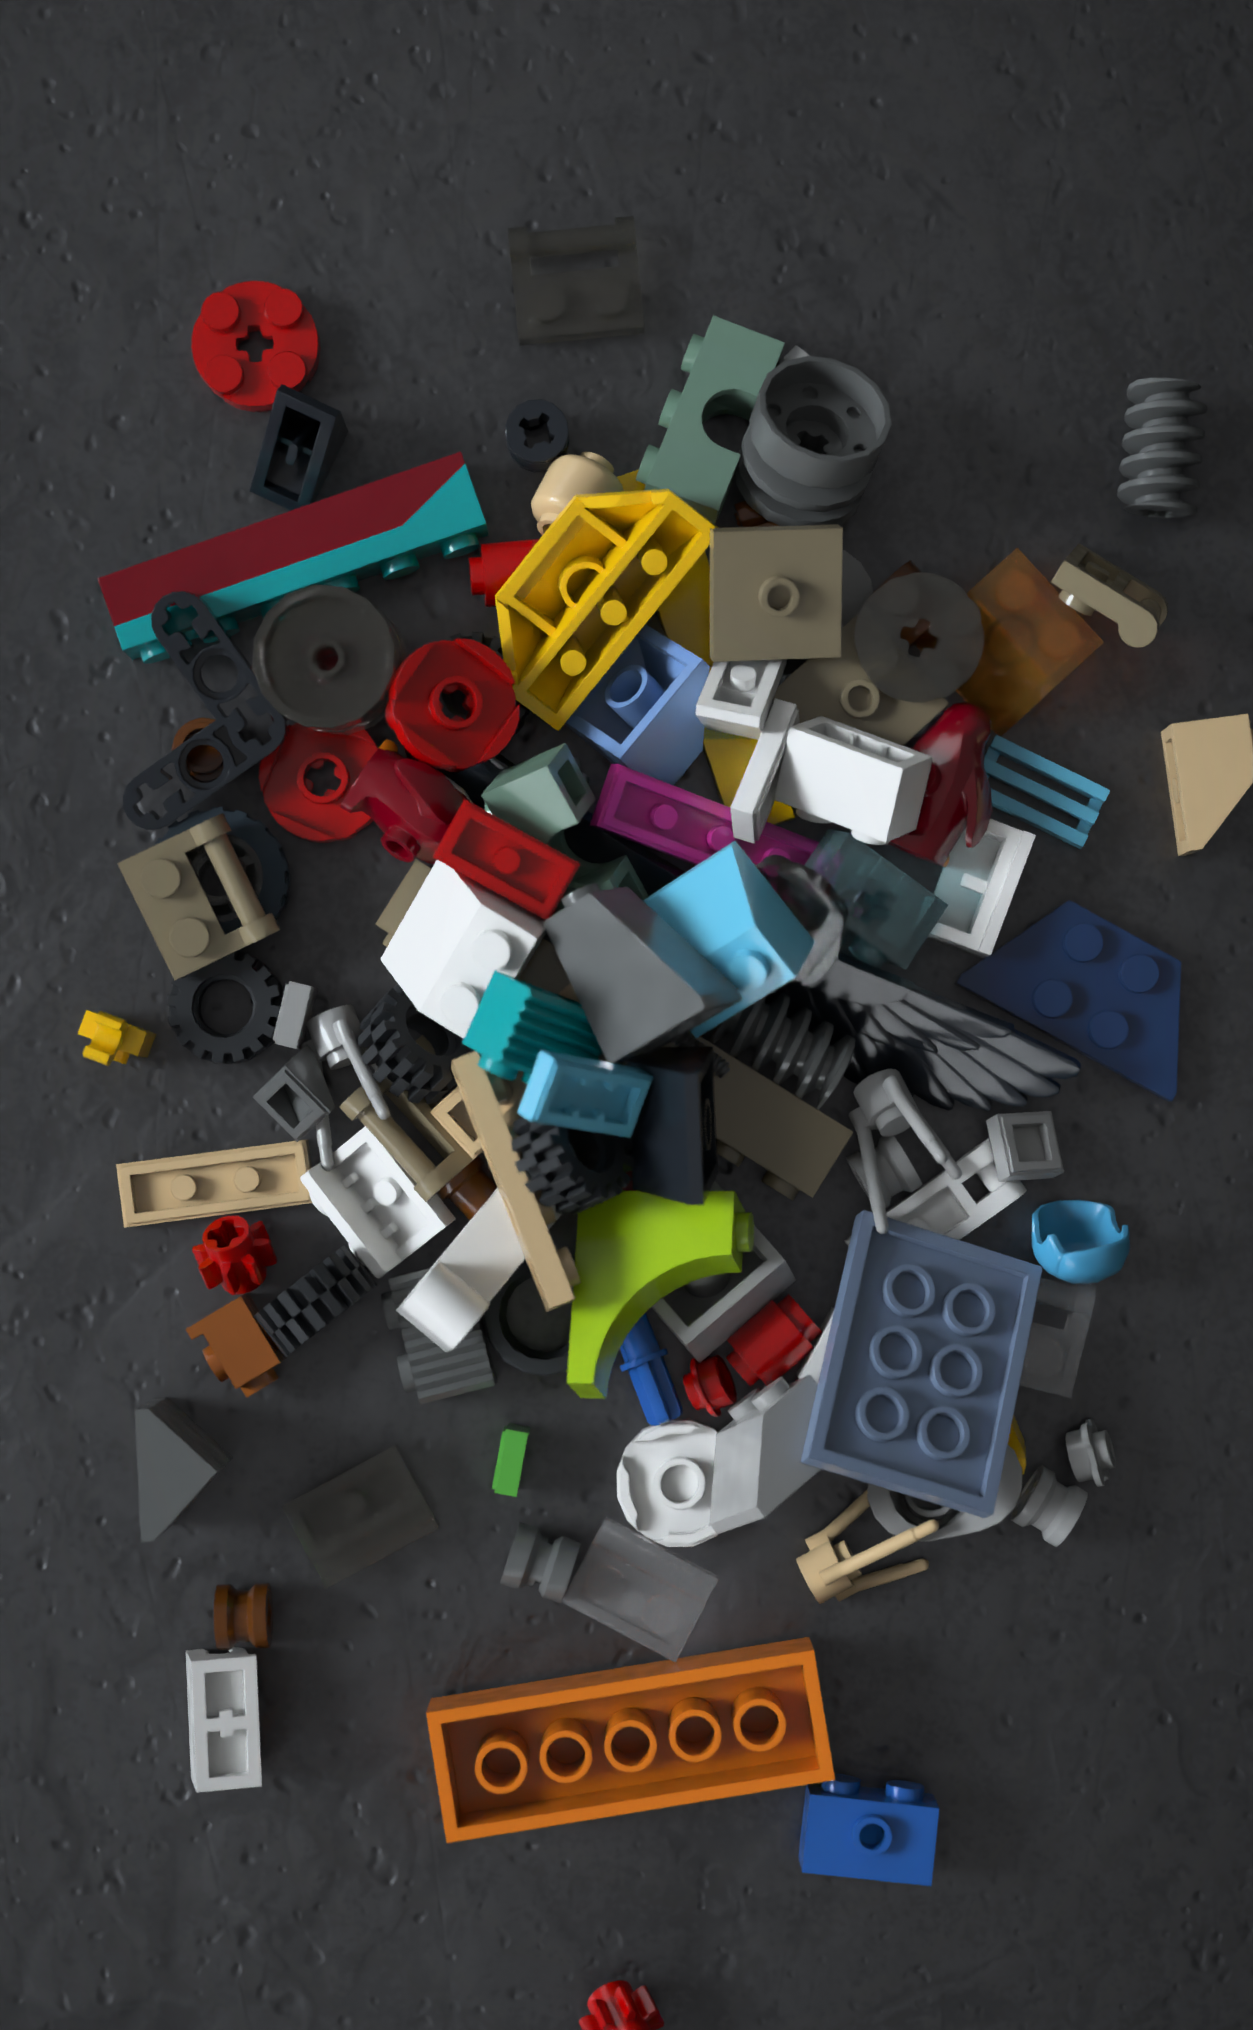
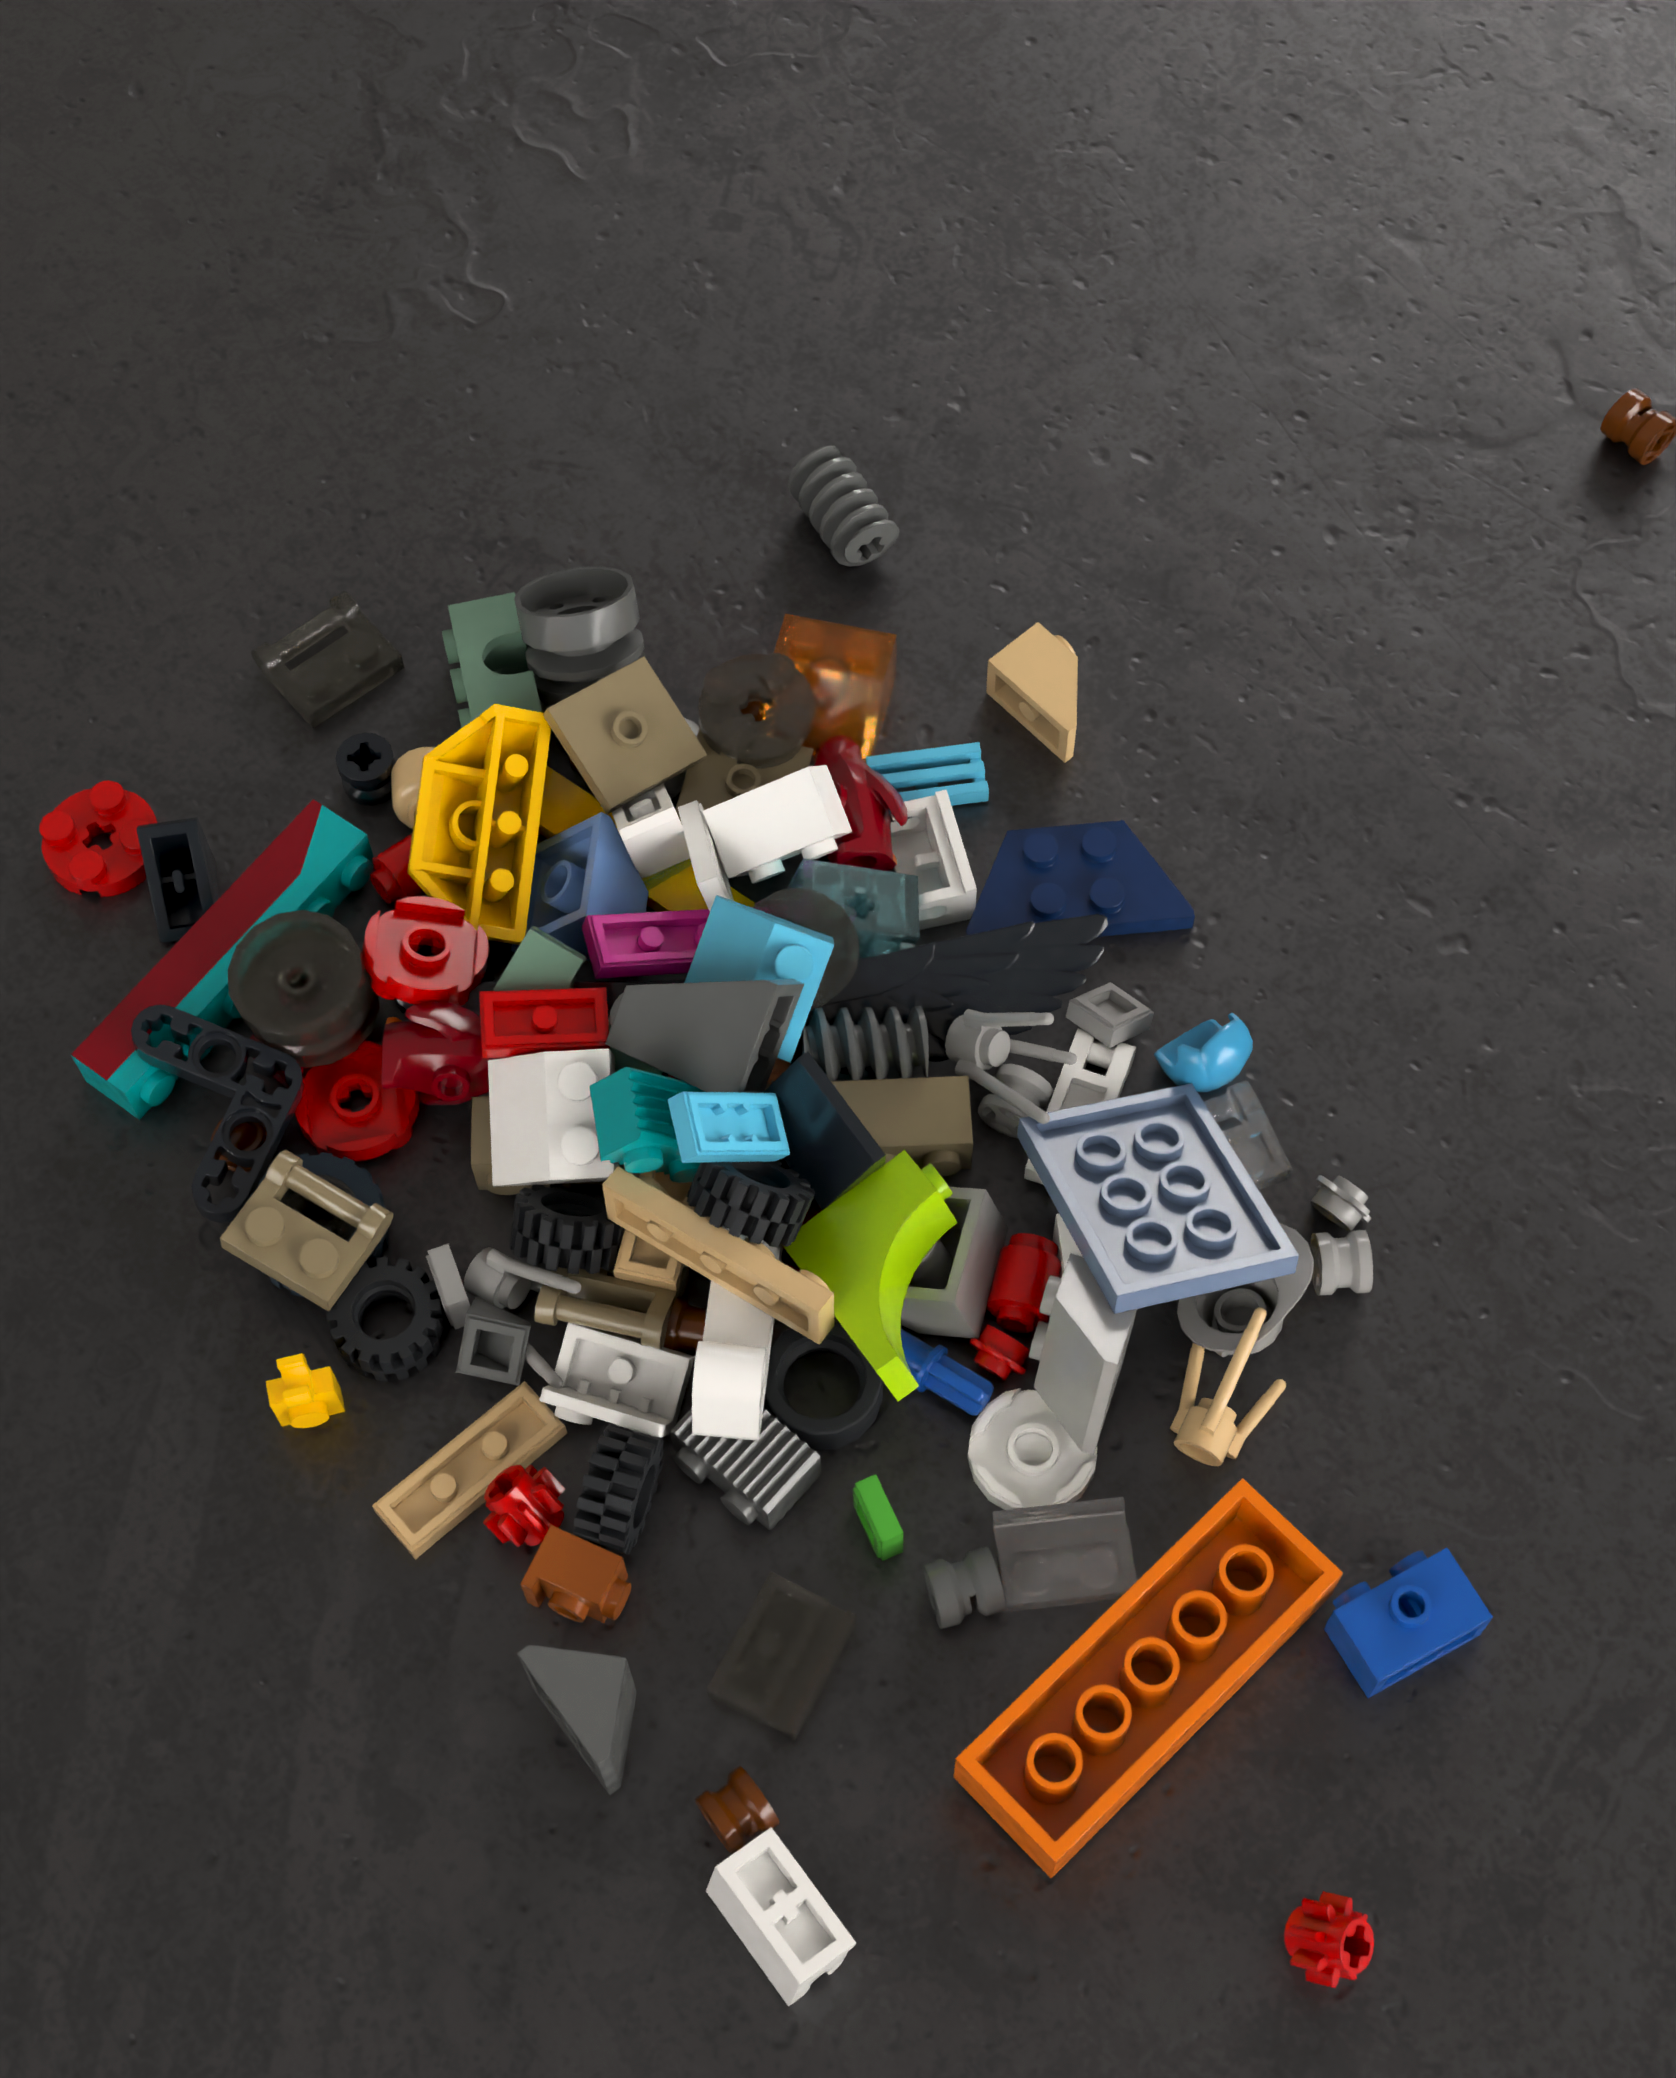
camera: 30 degrees left, 25 degrees down
dark tan plate [1051,543,1169,647] -> none

